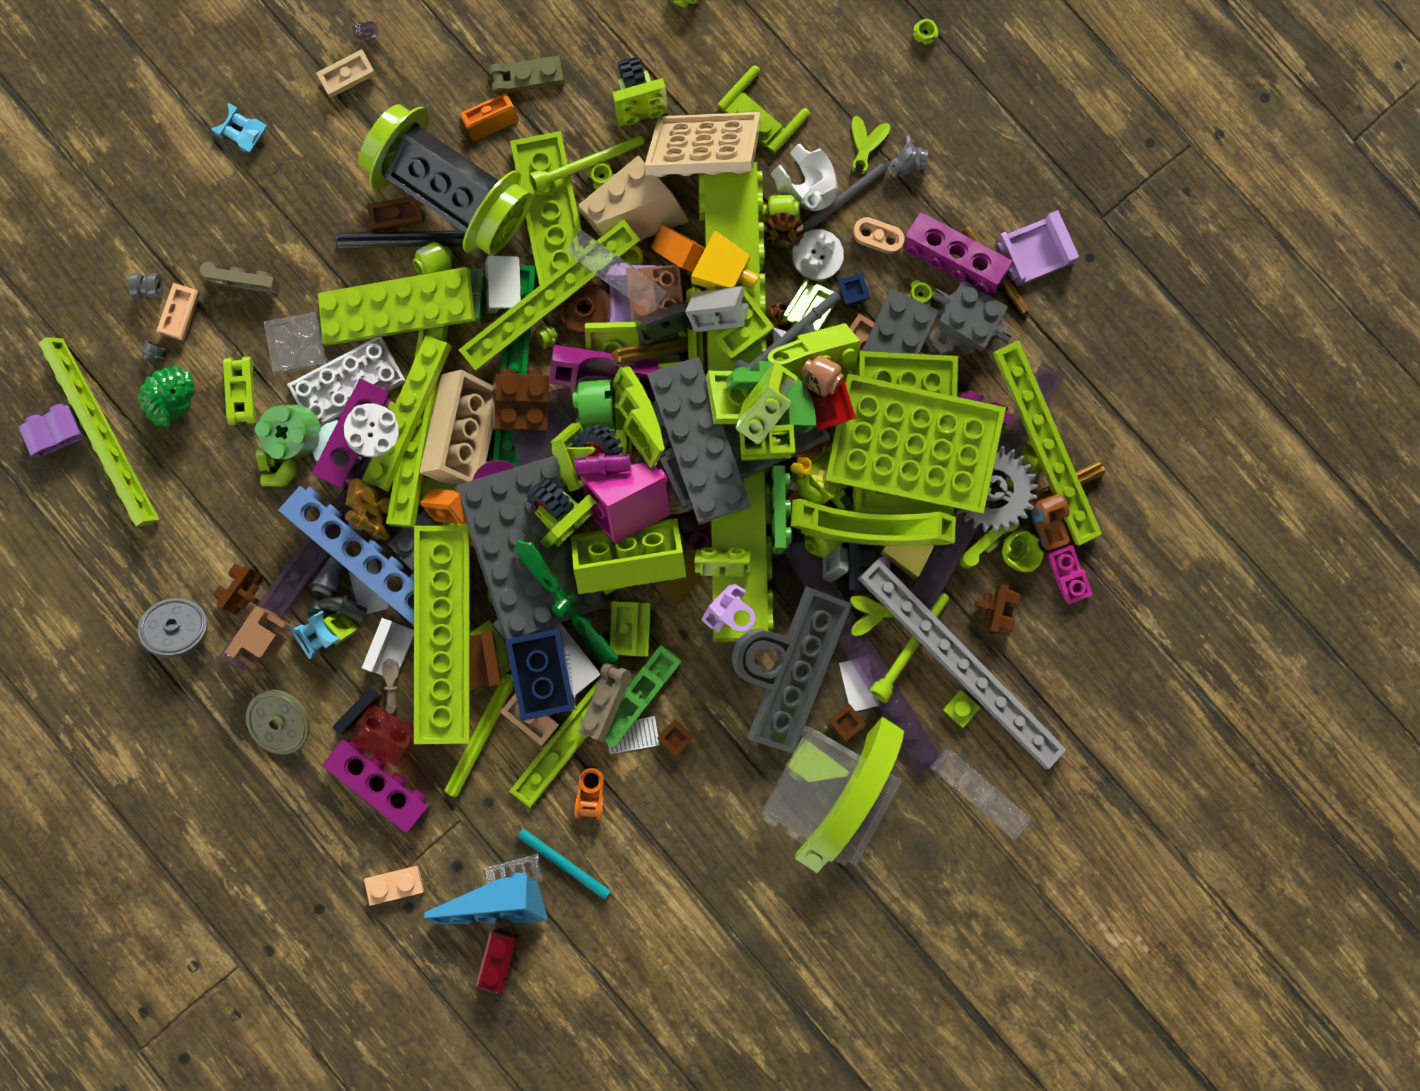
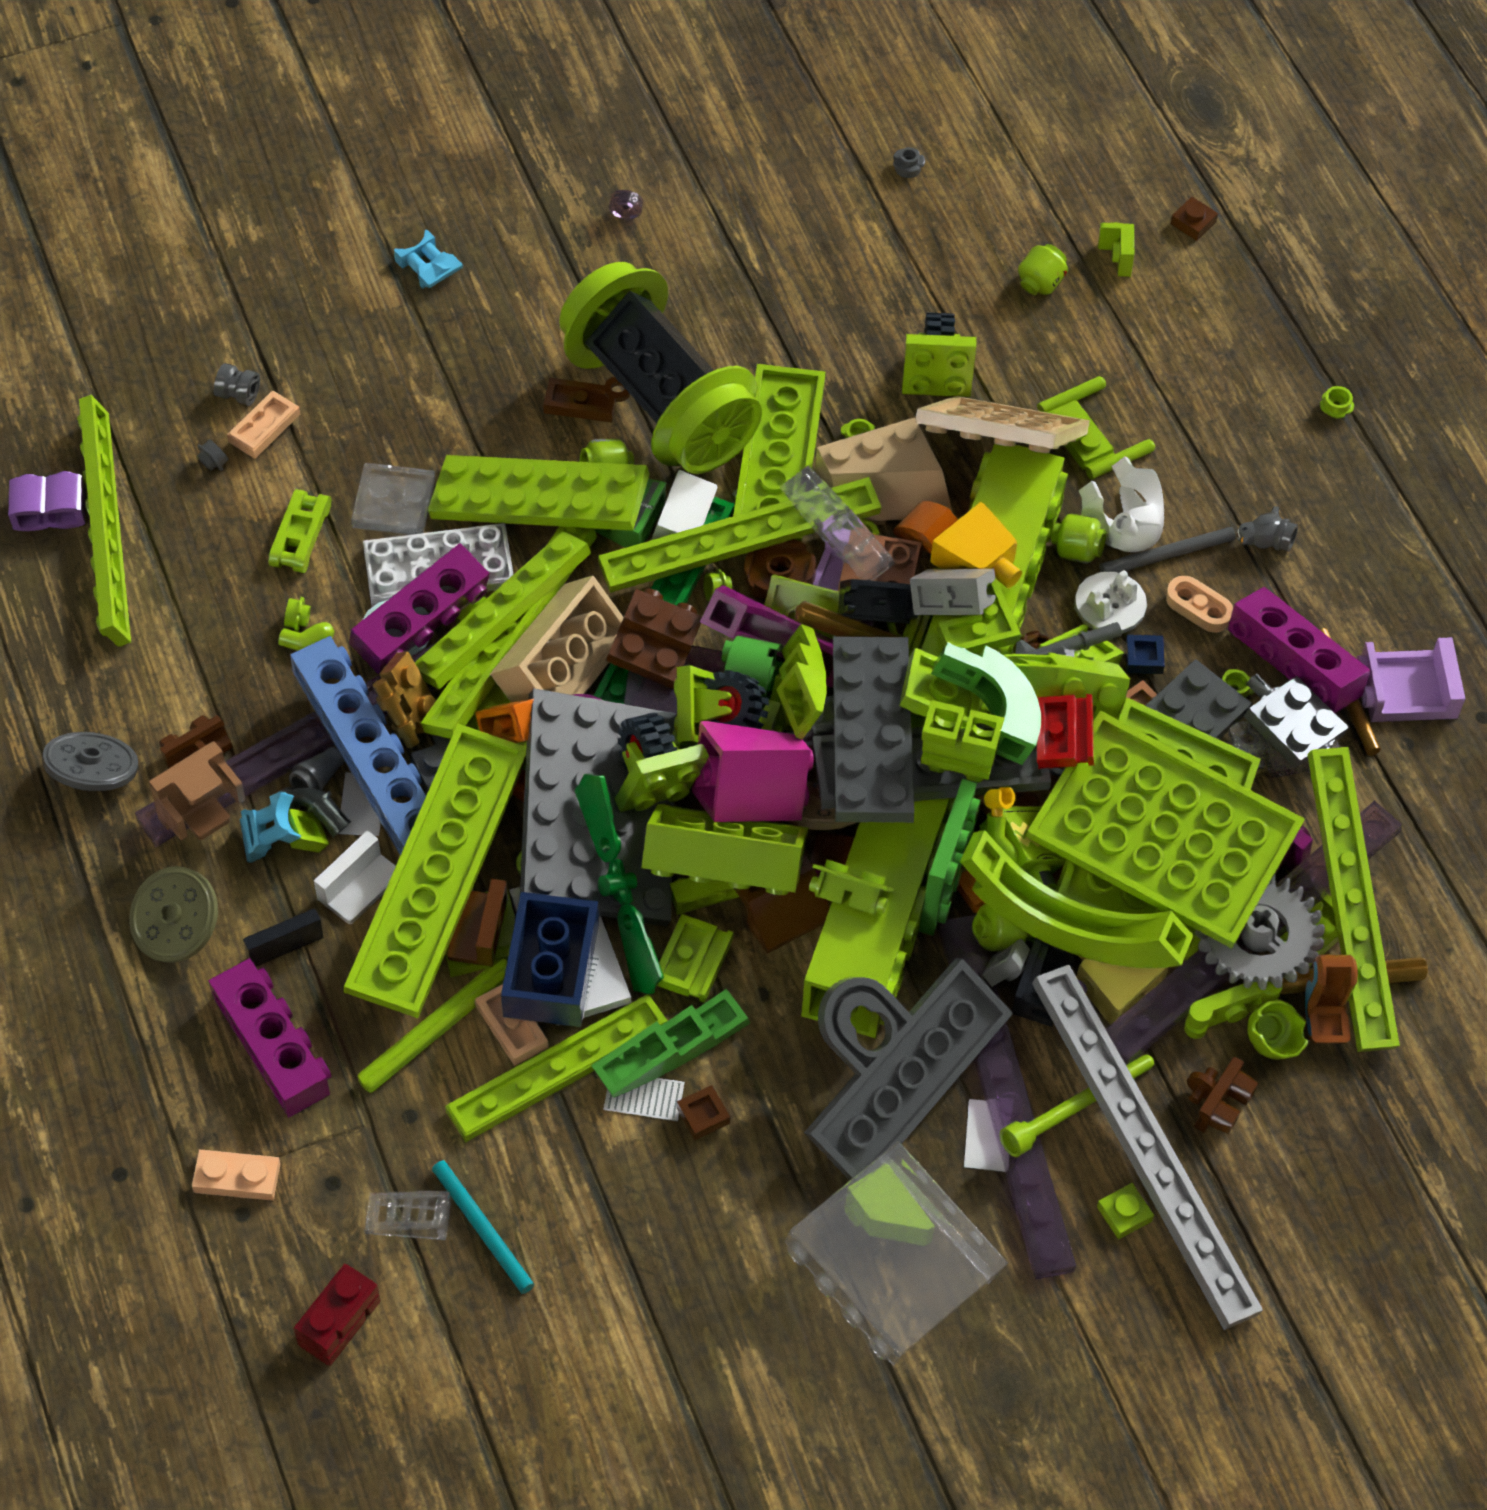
camera: 25 degrees right, 25 degrees down
green hair [137,365,194,428] -> none
dark tan plate [200,262,279,294] -> none
bright green brick [255,405,321,459] -> none
tan plate [316,49,376,98] -> none
black axle [336,230,465,248] -> none
white plate [344,404,399,457] -> none
clear red brick [350,704,414,767] -> none
dark tan piece [382,658,400,715] -> none
dark azure wedge [424,873,547,924] -> none
orange slope [460,93,519,141] -> none
olive plate [489,55,564,94] -> none
lime piece [529,136,645,194] -> none
orange piece [574,767,604,821] -> none
magenta pin [575,453,631,476] -> none
dark tan plate [578,663,631,743] -> none
lavender piece [701,584,756,633] -> none
lime panel [736,361,797,444] -> none
reddish brown gear [764,213,804,250] -> none
lime arch [795,716,904,873] -> none
nougat head [801,356,844,397] -> none
reddish brown plate [828,704,866,742] -> none
lime piece [850,596,895,636] -> none
lime piece [851,116,890,175] -> none
clear slope [930,747,1031,841] -> none
dark pink slope [1046,544,1093,604] -> none

